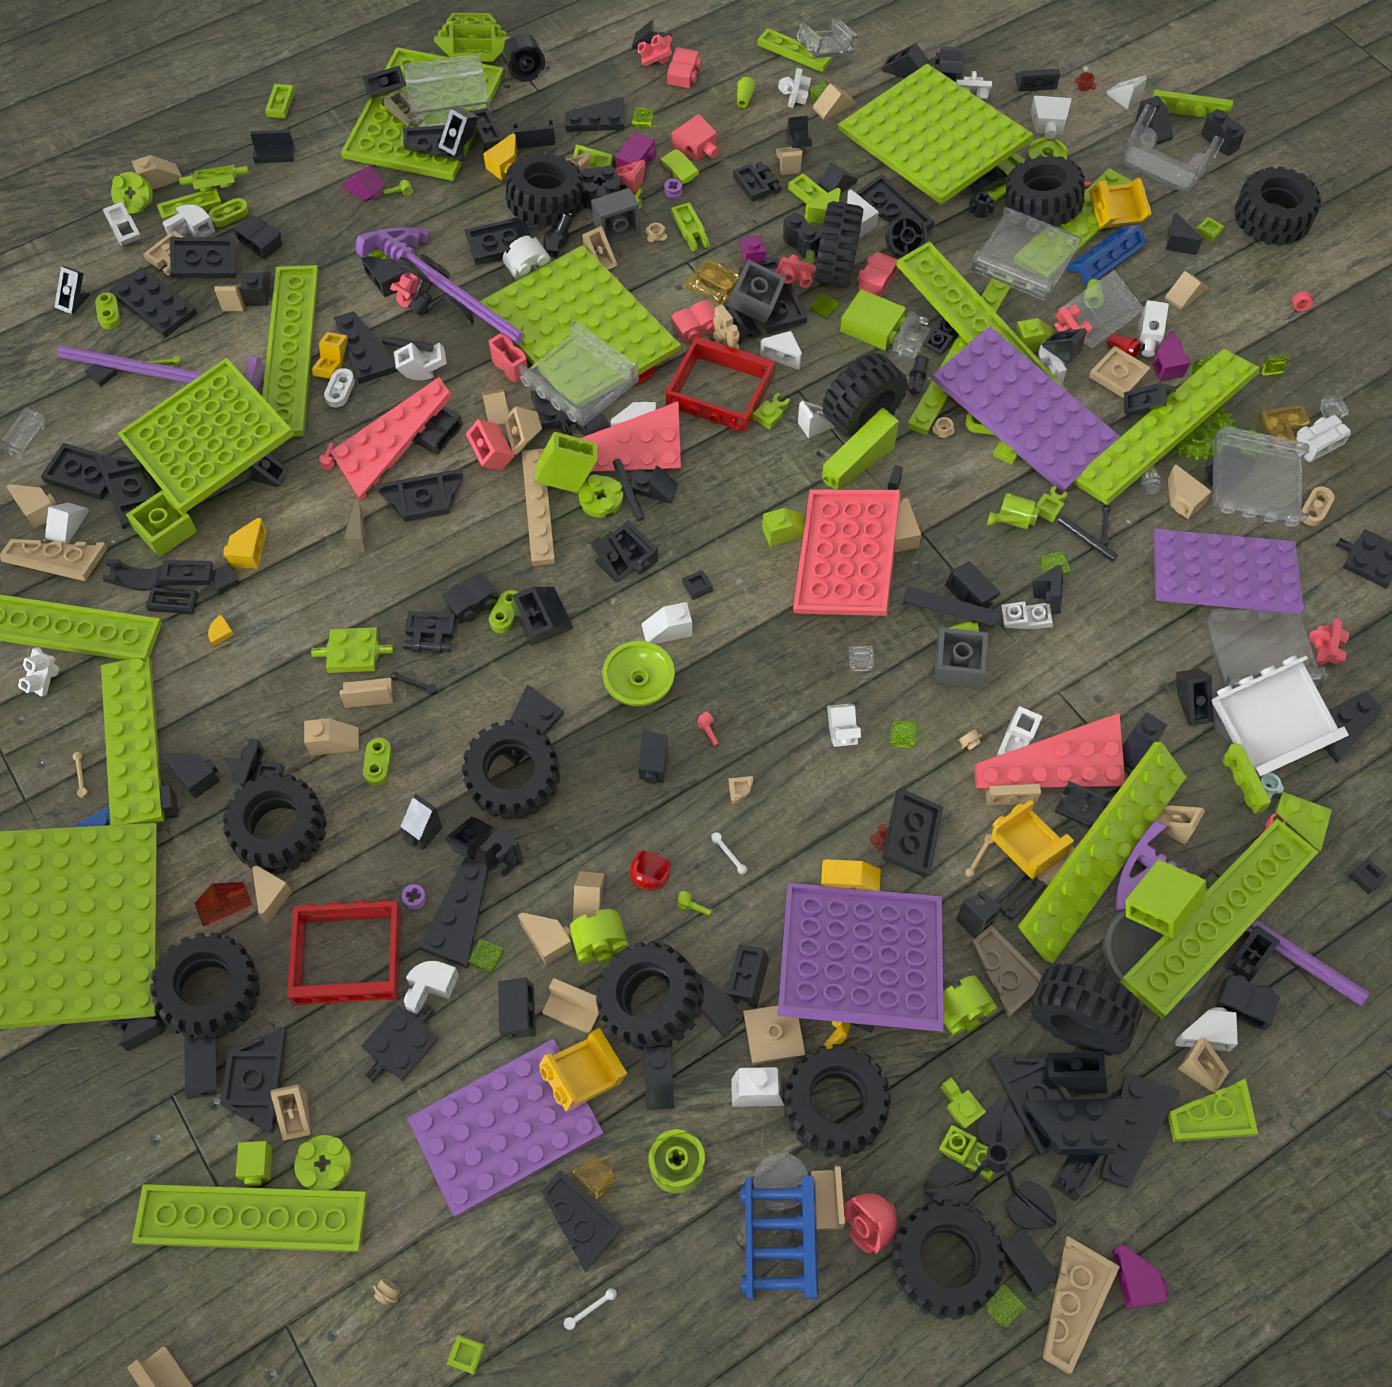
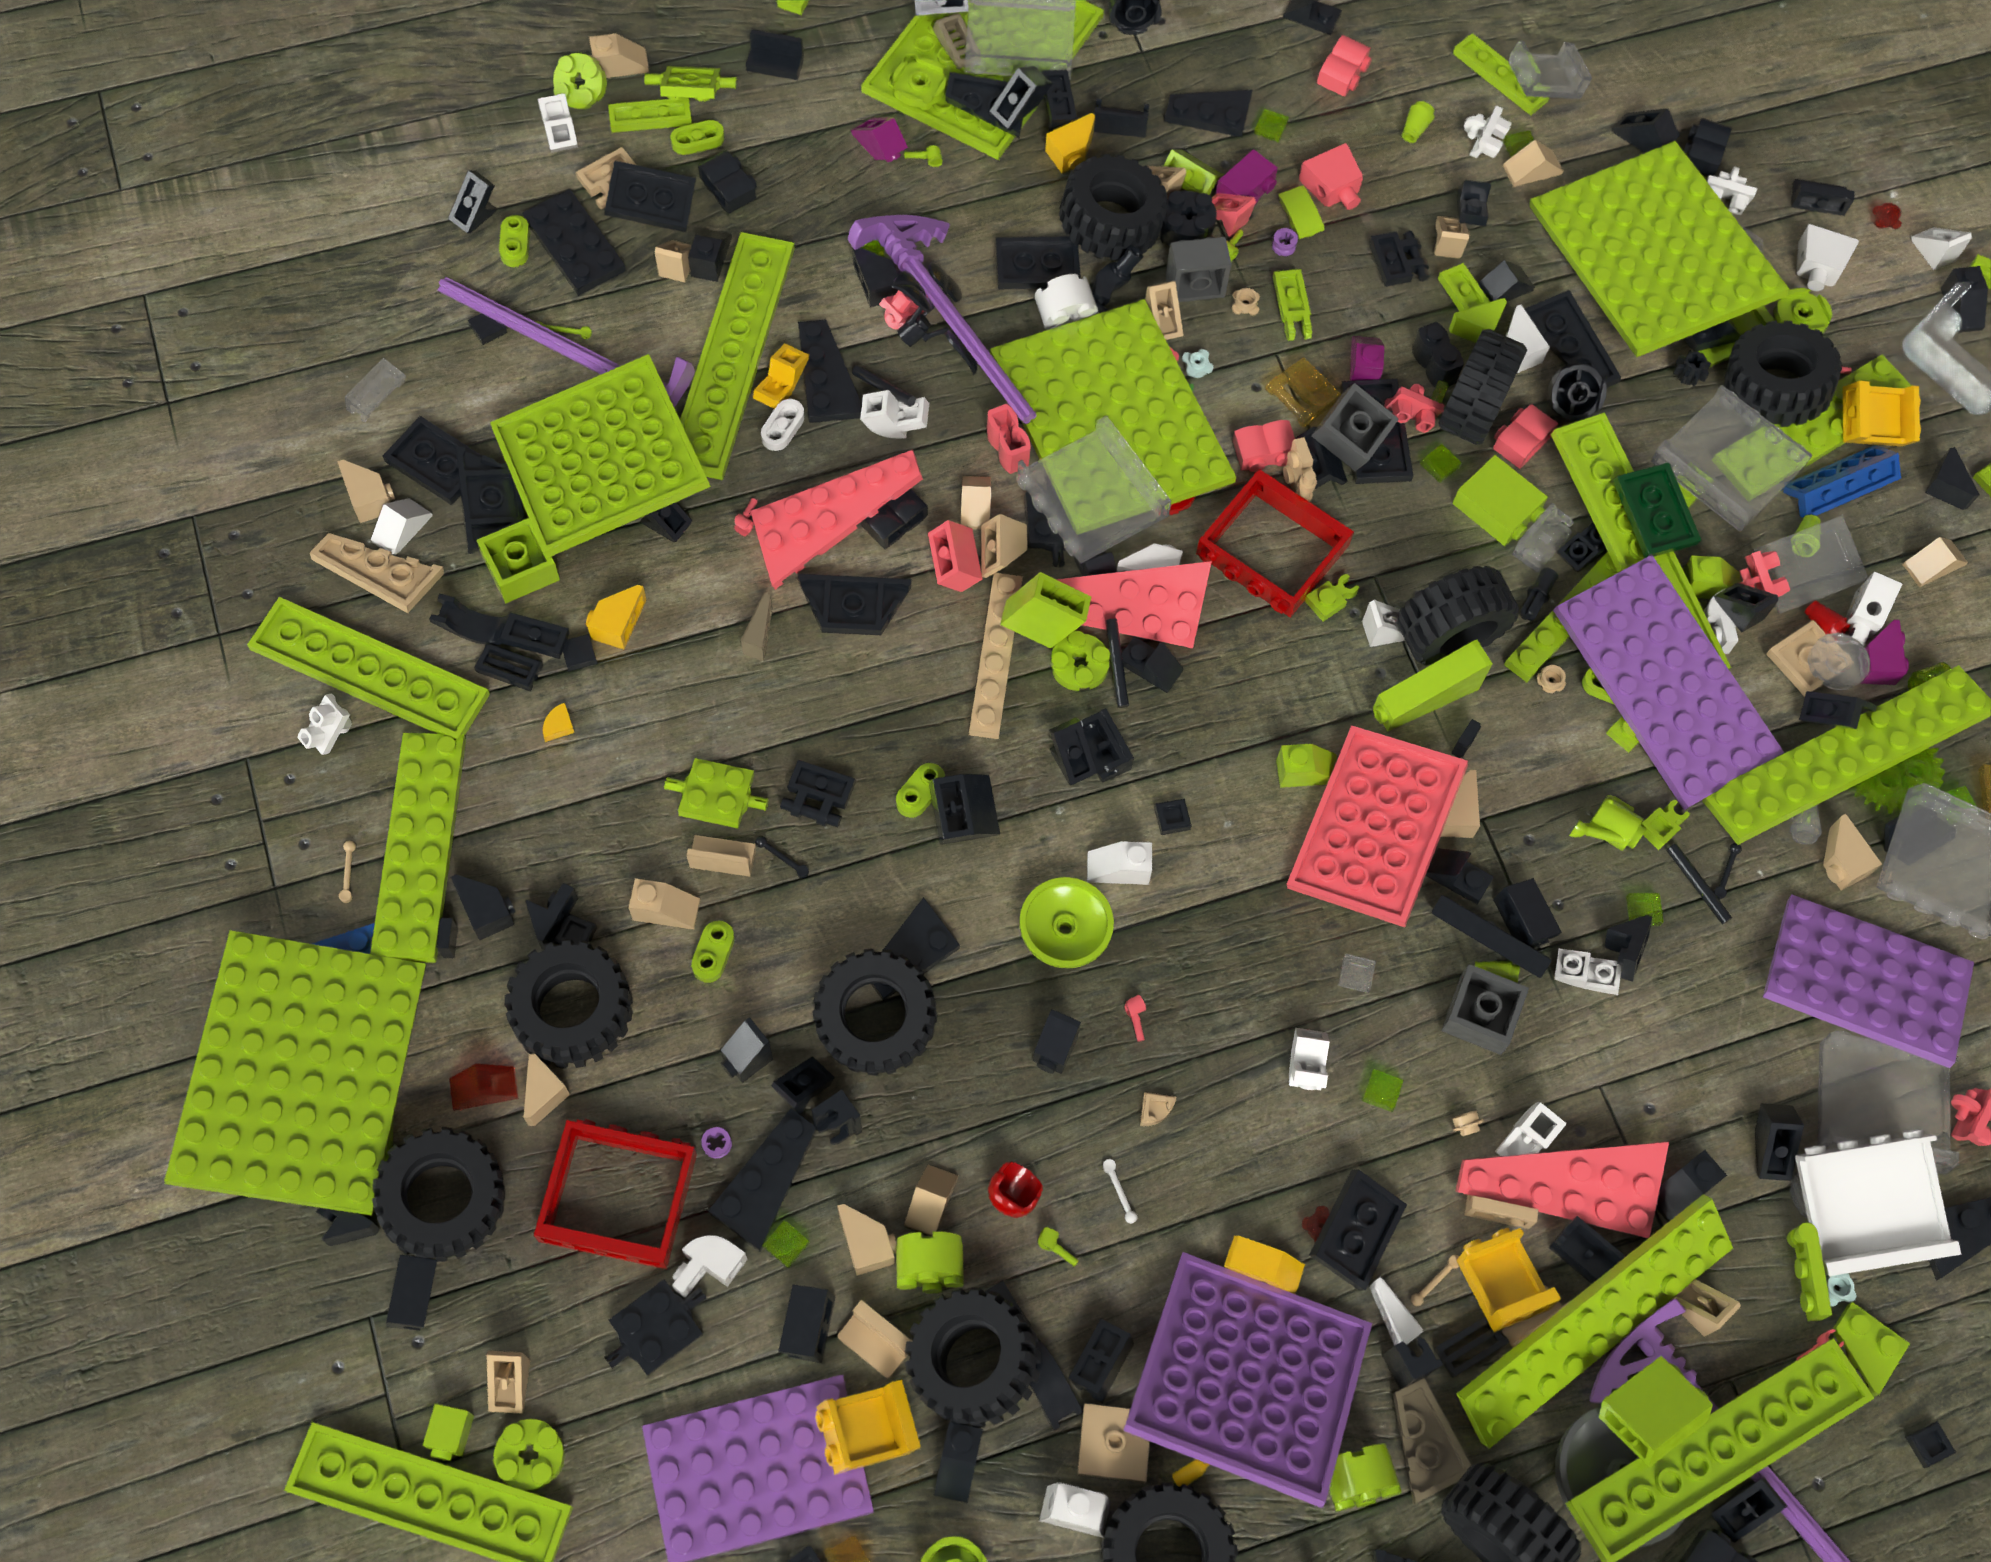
camera: 10 degrees right, 5 degrees up
white brick [162,205,215,237] -> none
black wing [220,1027,287,1133] -> none
black brick [443,572,499,623] -> none
coral hips [638,34,672,66] -> none
white slope [760,331,802,370] -> none
none -> lime plate [893,58,946,110]
none -> light aqua plate [1182,349,1213,378]
none -> white slope [1369,1277,1423,1346]
none -> black slope [1425,848,1494,905]
none -> dark green plate [1613,462,1702,558]
none -> clear tile [1808,633,1870,690]

